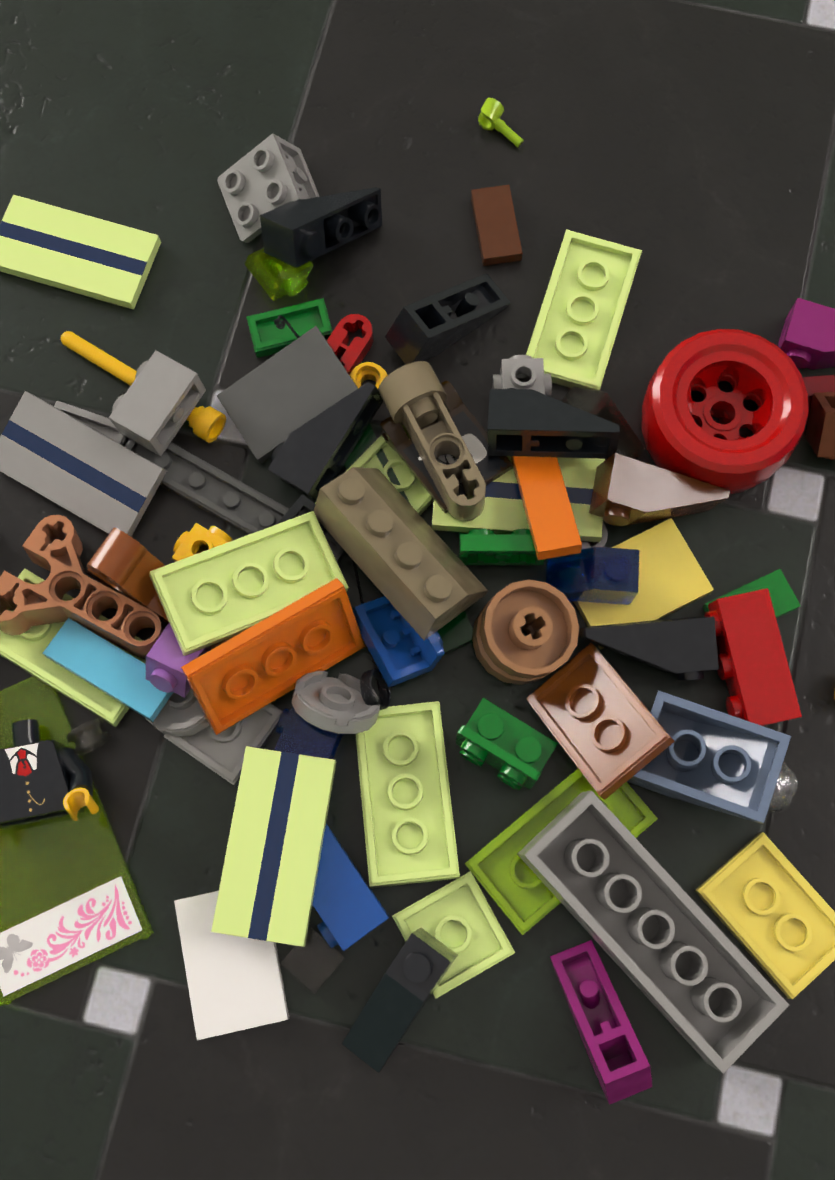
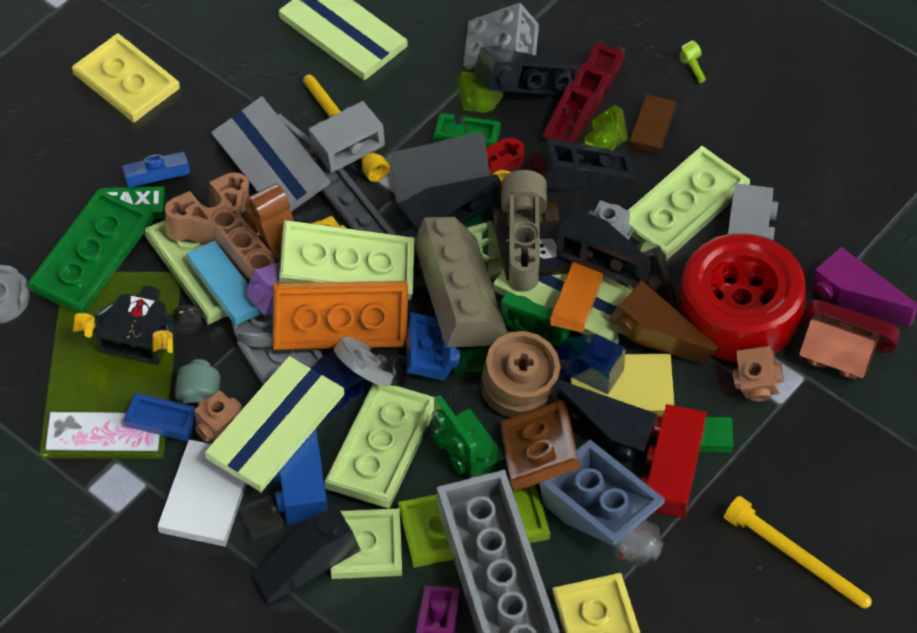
camera: 25 degrees right, 20 degrees down
none -> blue tile [123,393,197,442]
none -> sand green head [175,359,221,407]
none -> nougat brick [194,390,243,444]
none -> dark red slope [542,42,625,143]
none -> clear neon green bracket [584,105,628,149]
none -> light grey brick [728,183,778,240]
none -> nougat brick [733,346,784,401]

